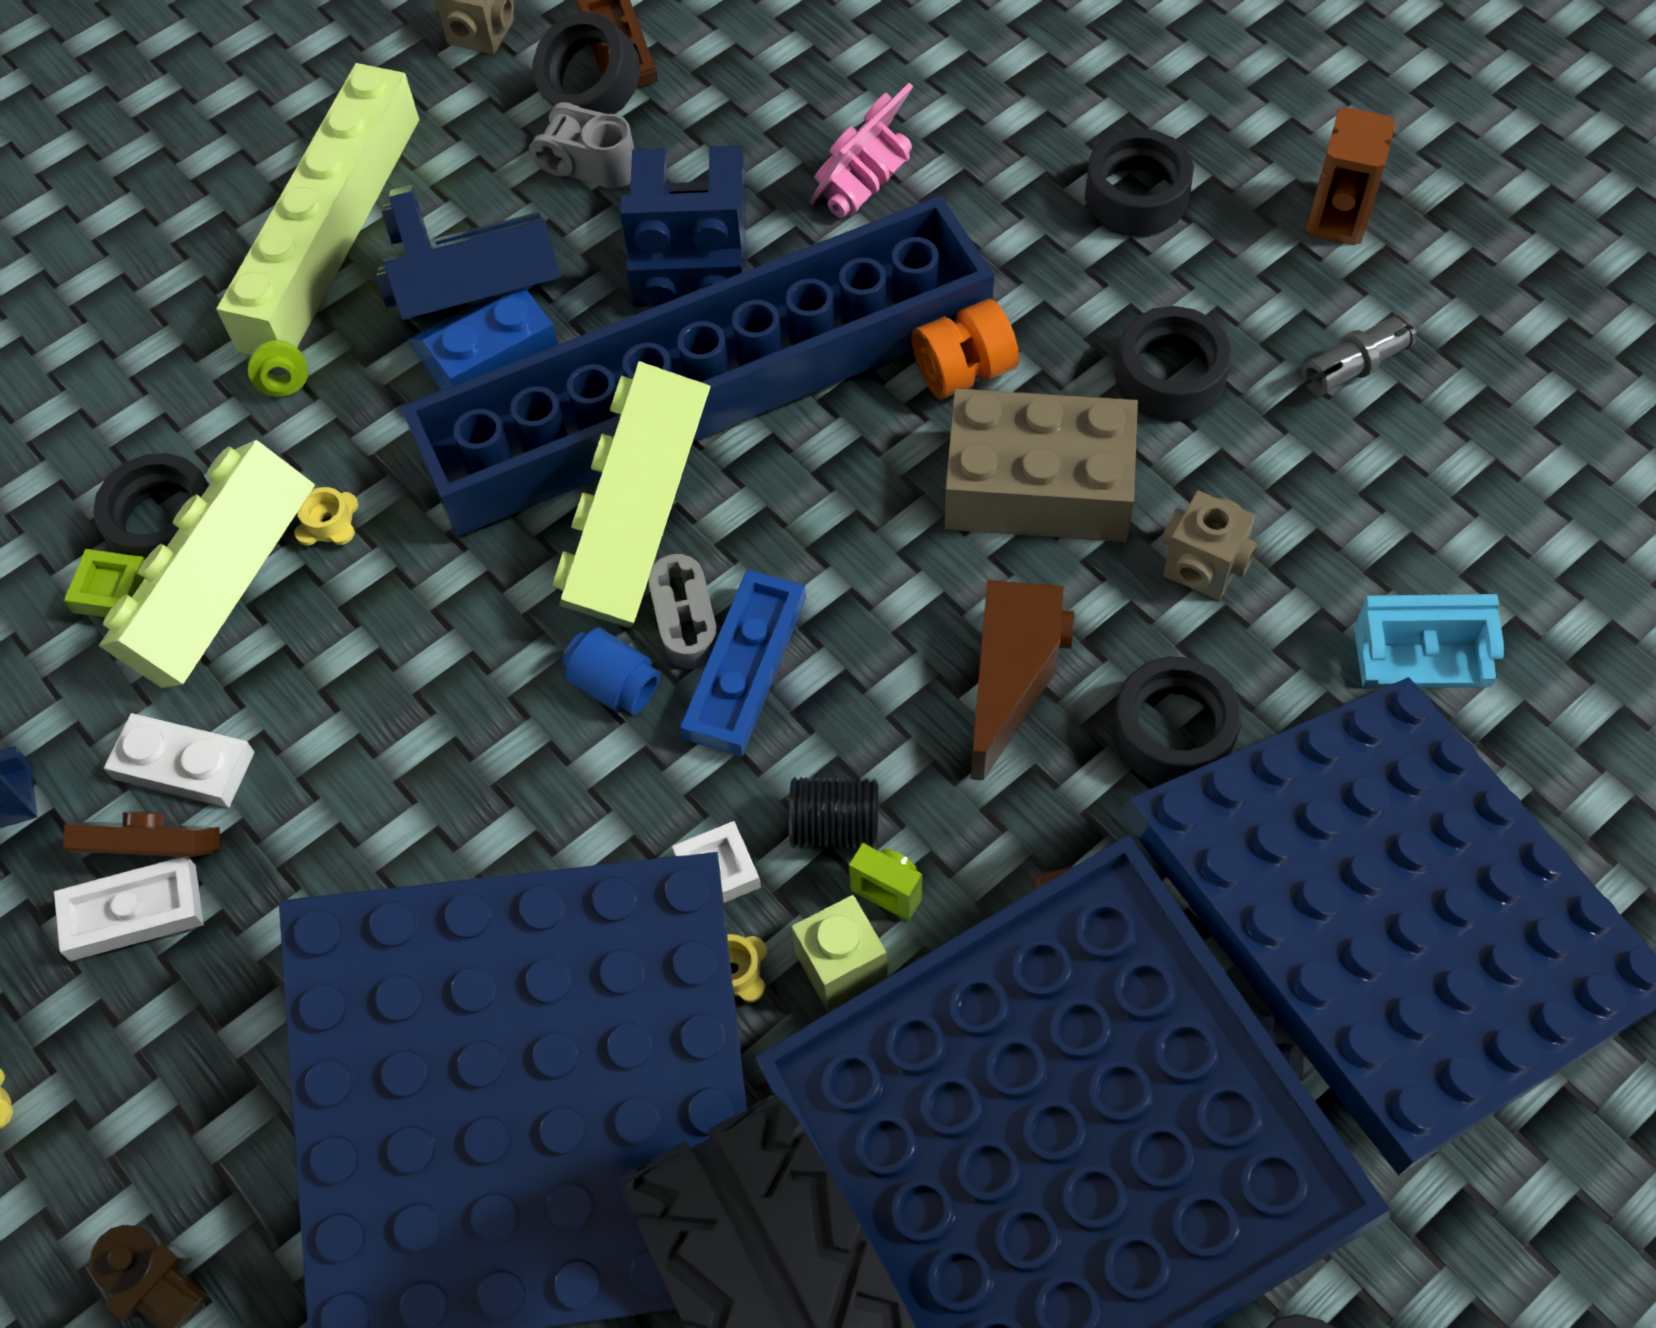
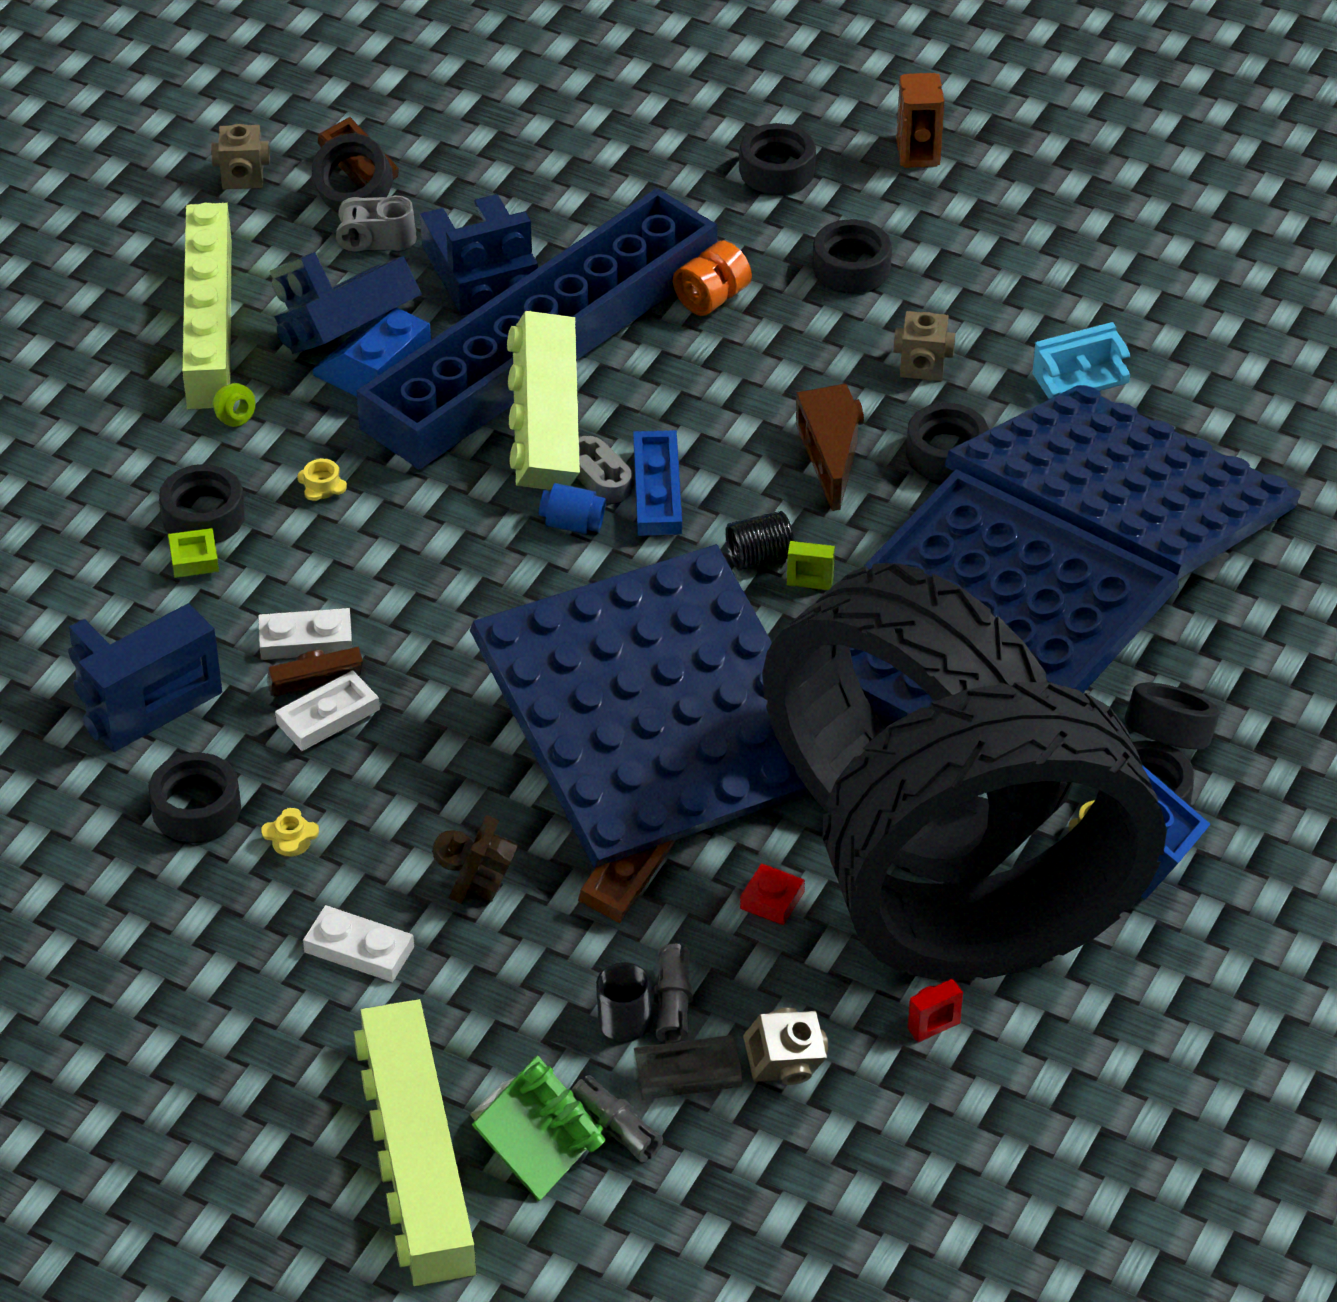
camera: 25 degrees left, 15 degrees down
yellowish green brick [98,440,315,688] -> none
yellowish green brick [792,895,888,1012] -> none
bright pink hinge [809,83,913,218] -> none
dark tan brick [944,389,1138,542] -> none
dark grey pin [1301,313,1417,396] -> none

